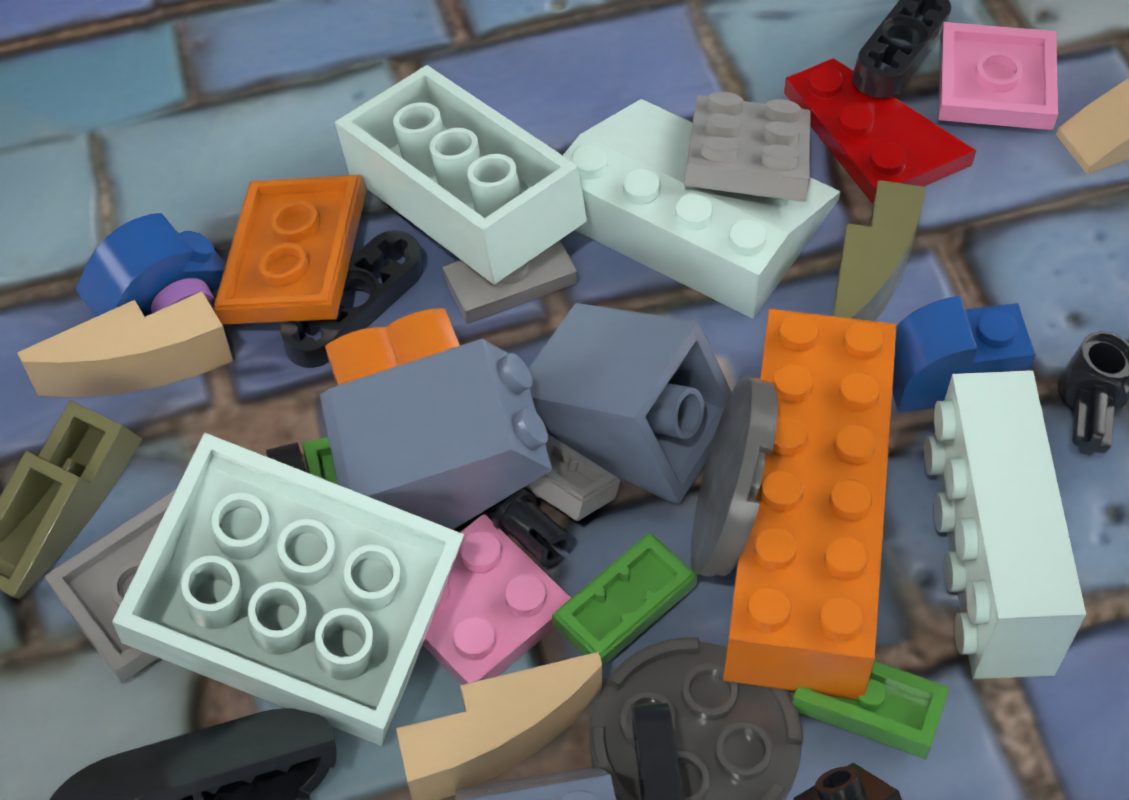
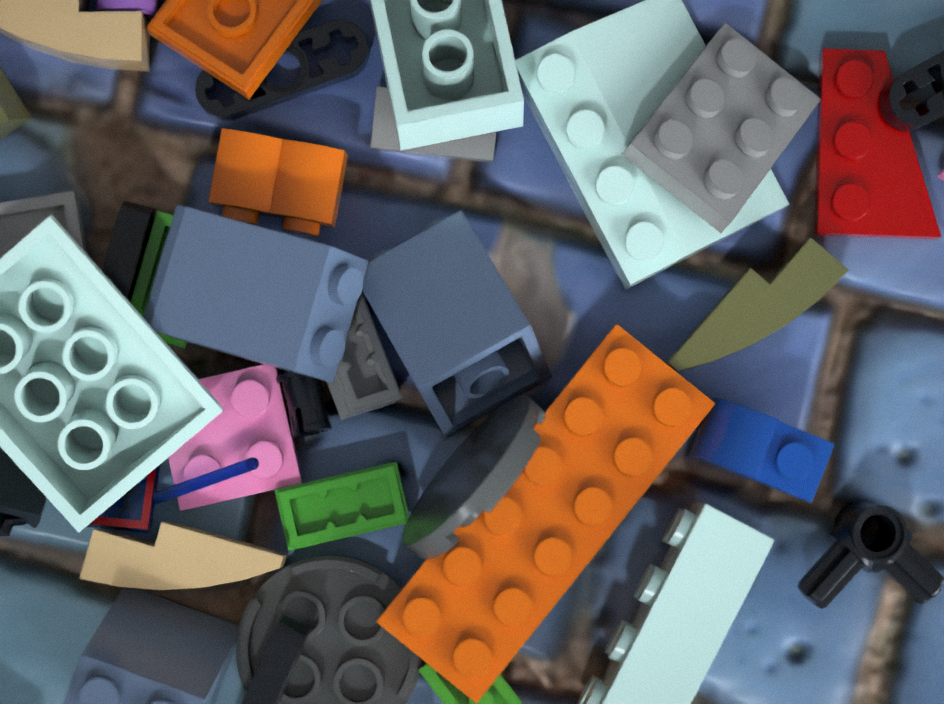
camera: 25 degrees right, 30 degrees up
none -> clear blue piece [86,457,259,533]

